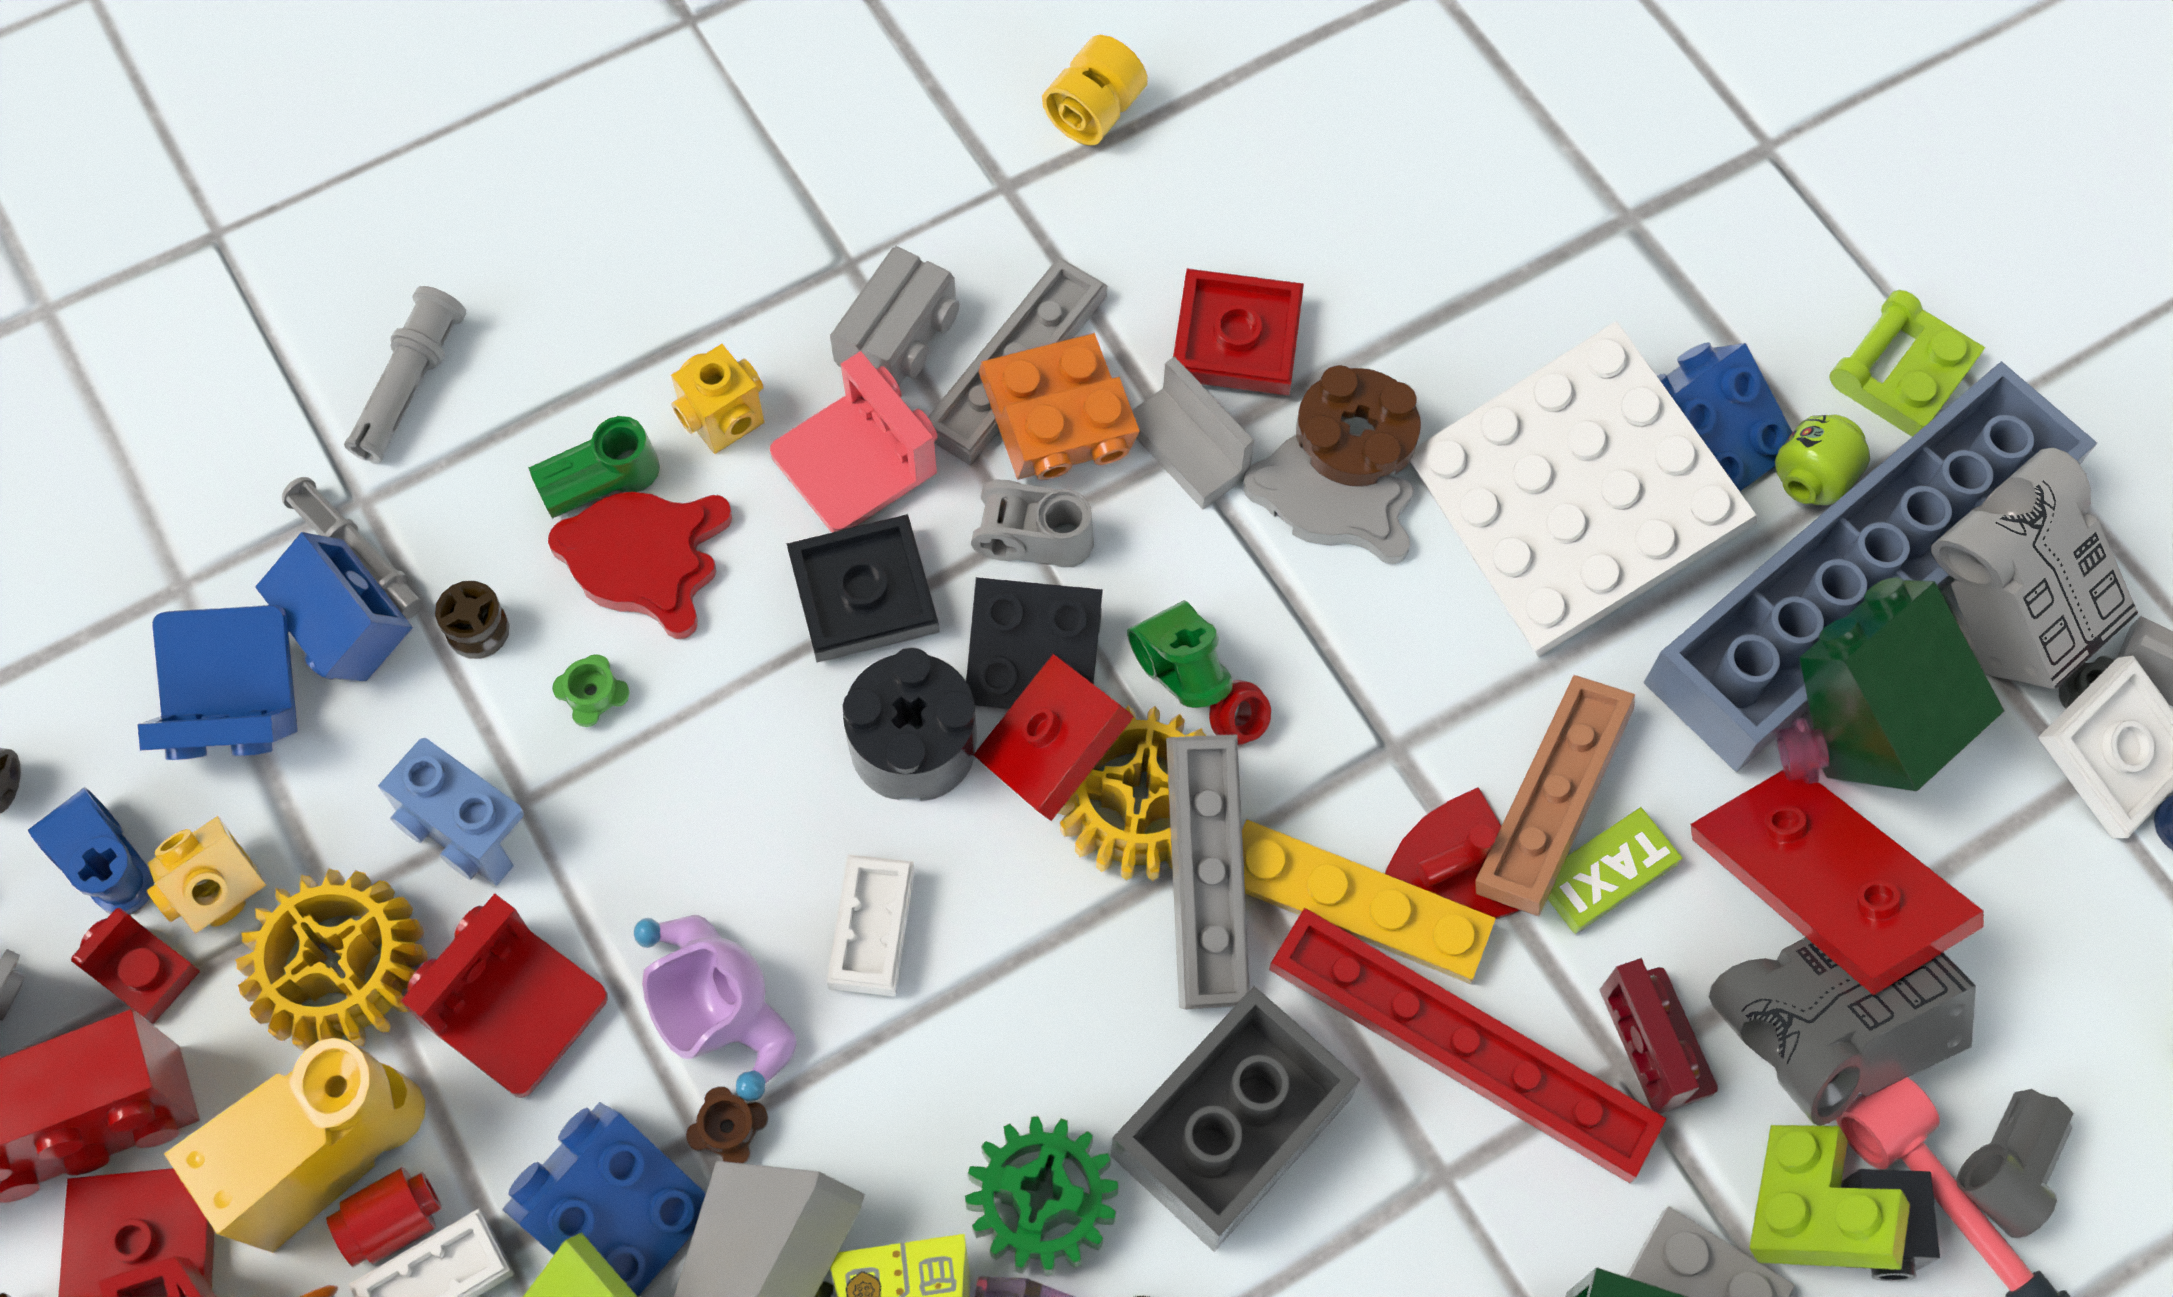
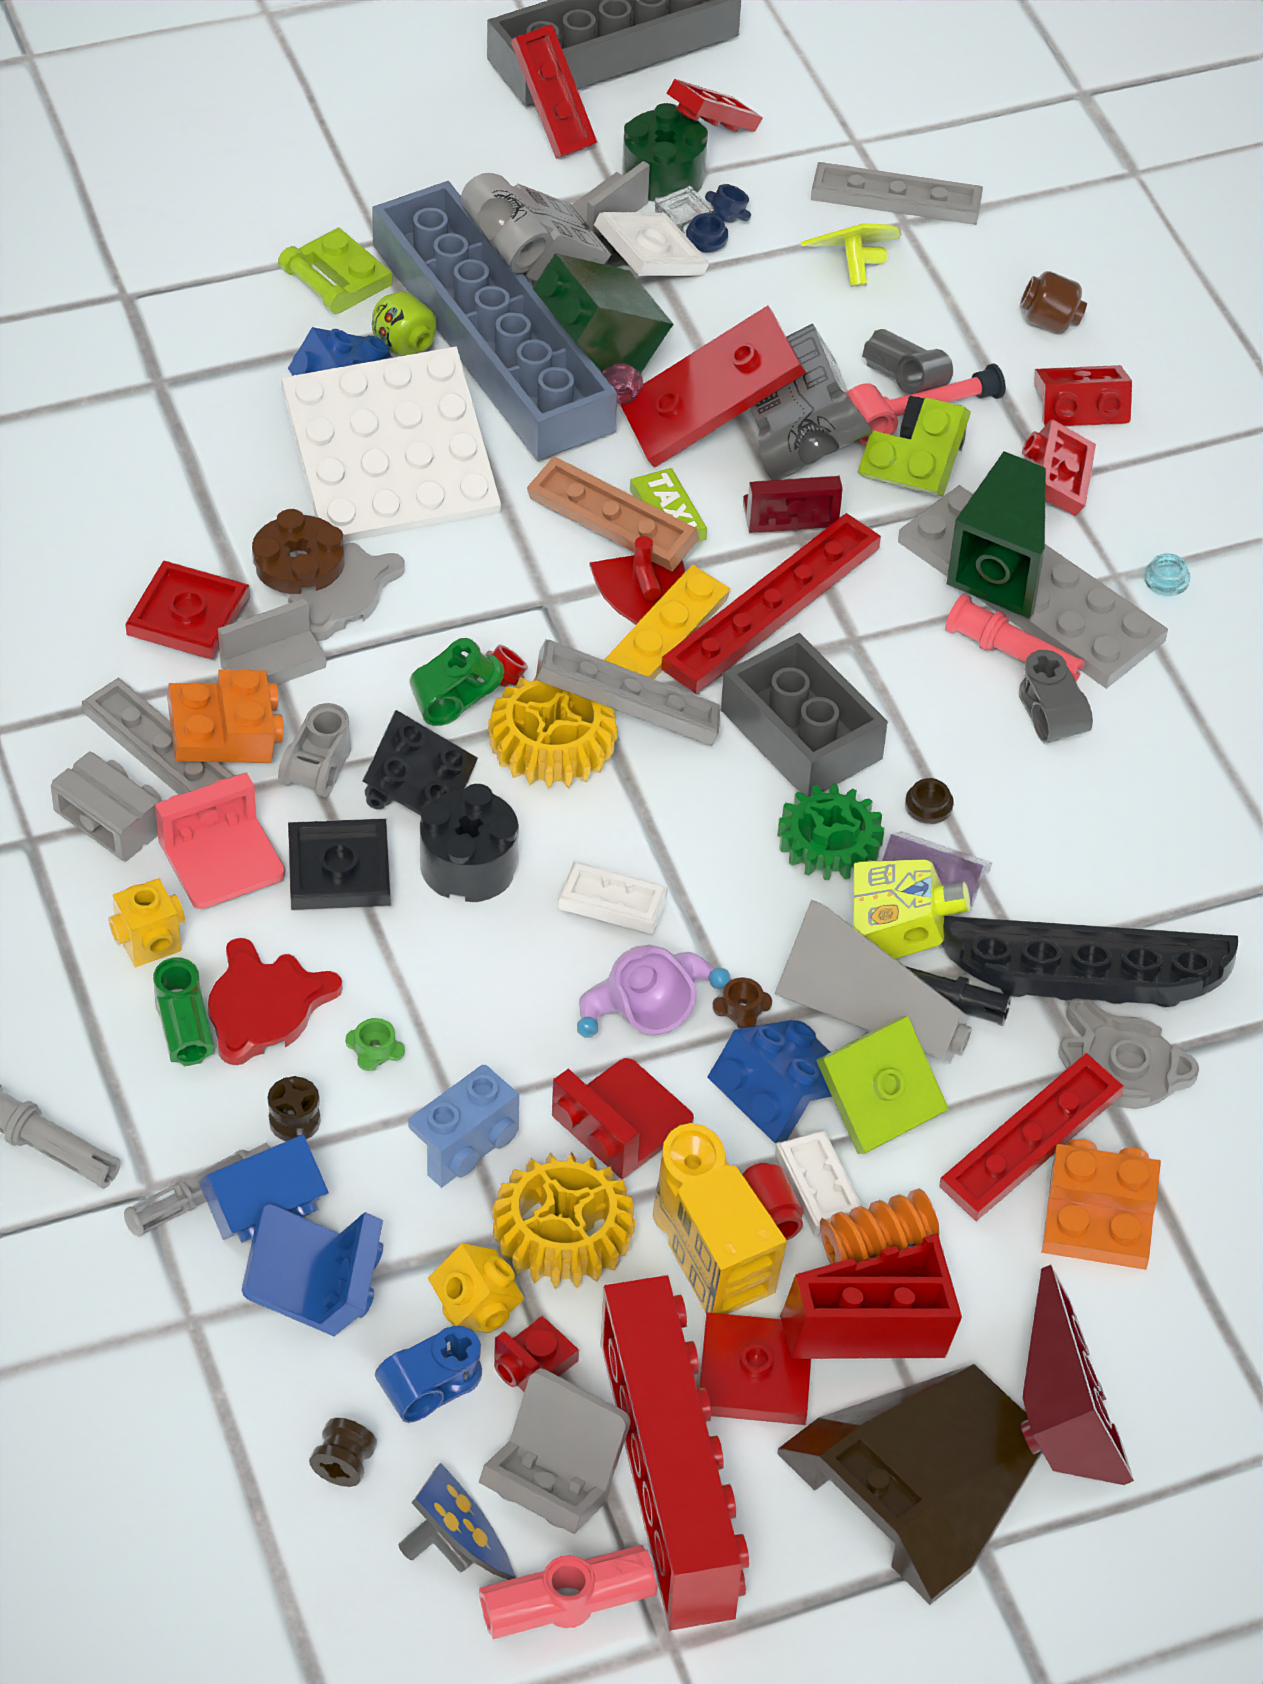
camera: 80 degrees left, 15 degrees down
red plate [973,654,1134,821] -> none

